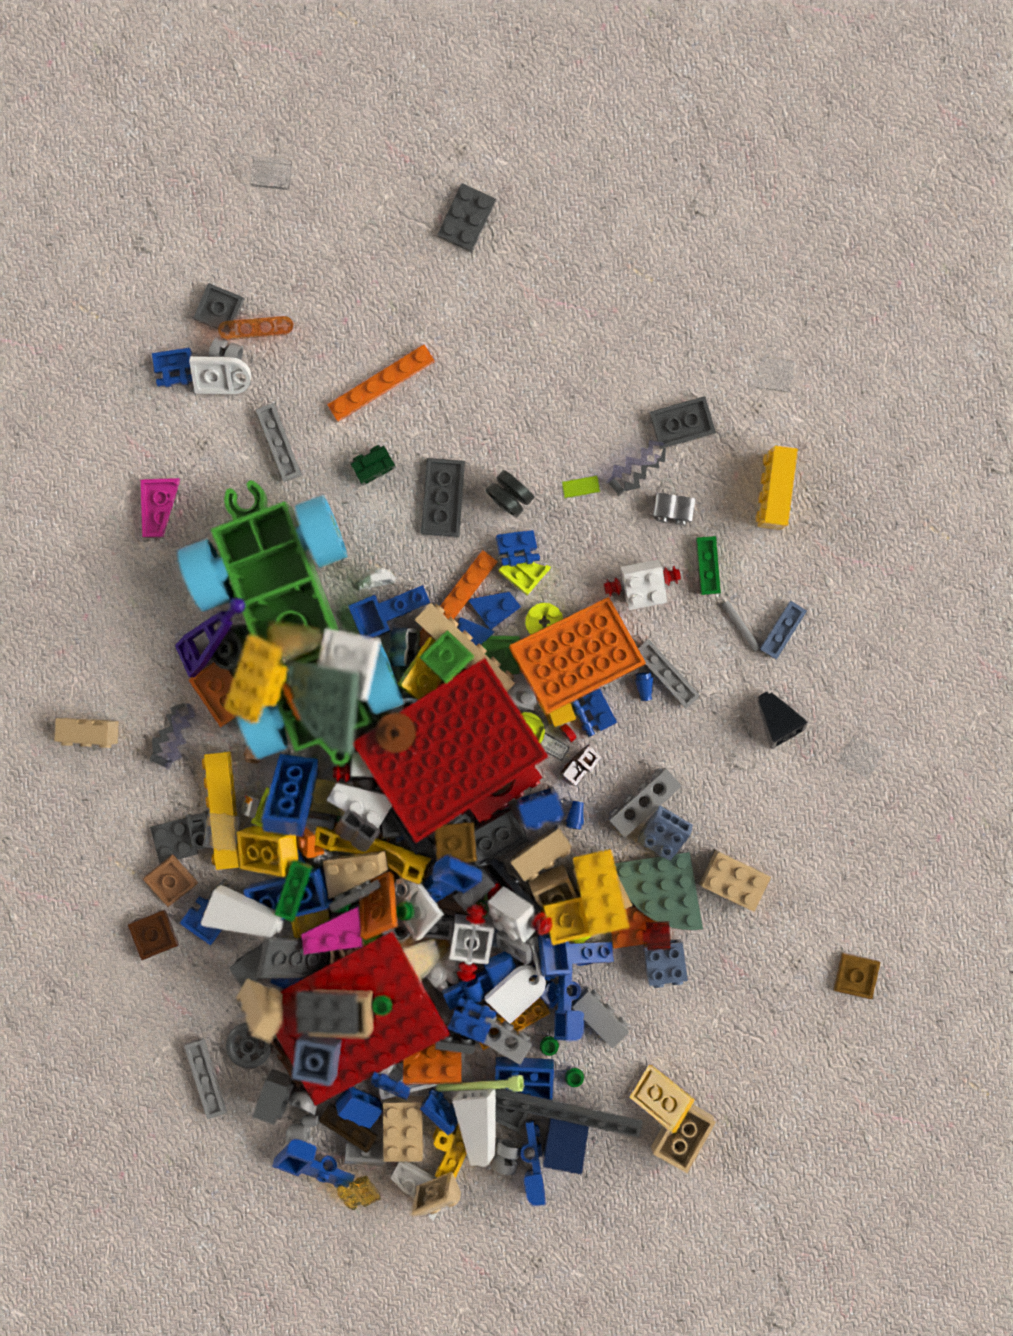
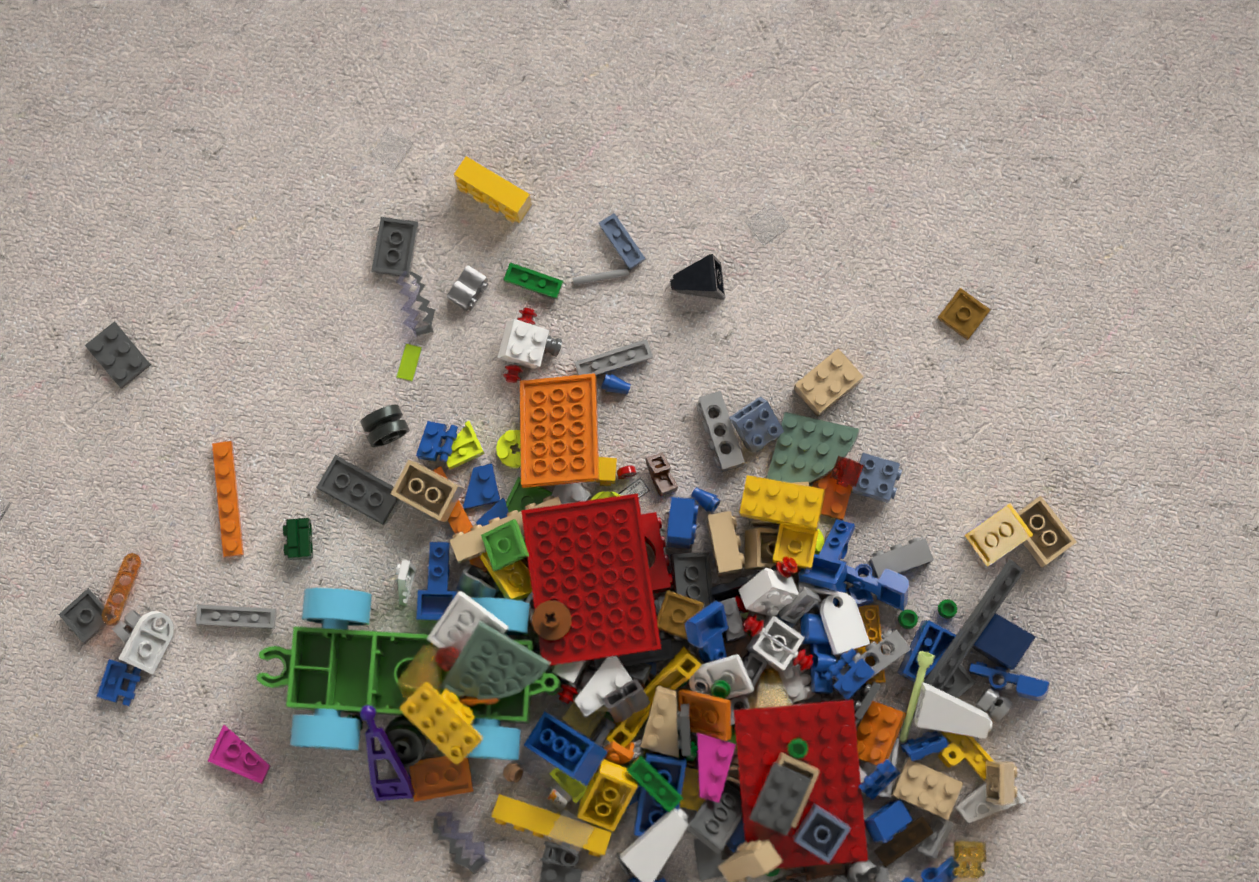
camera: 65 degrees left, 10 degrees down
blue plate [571,689,617,737] -> none
none -> tan brick [391,460,464,522]
none -> clear red piece [435,646,461,671]
none -> dark grey wheel [544,335,562,357]

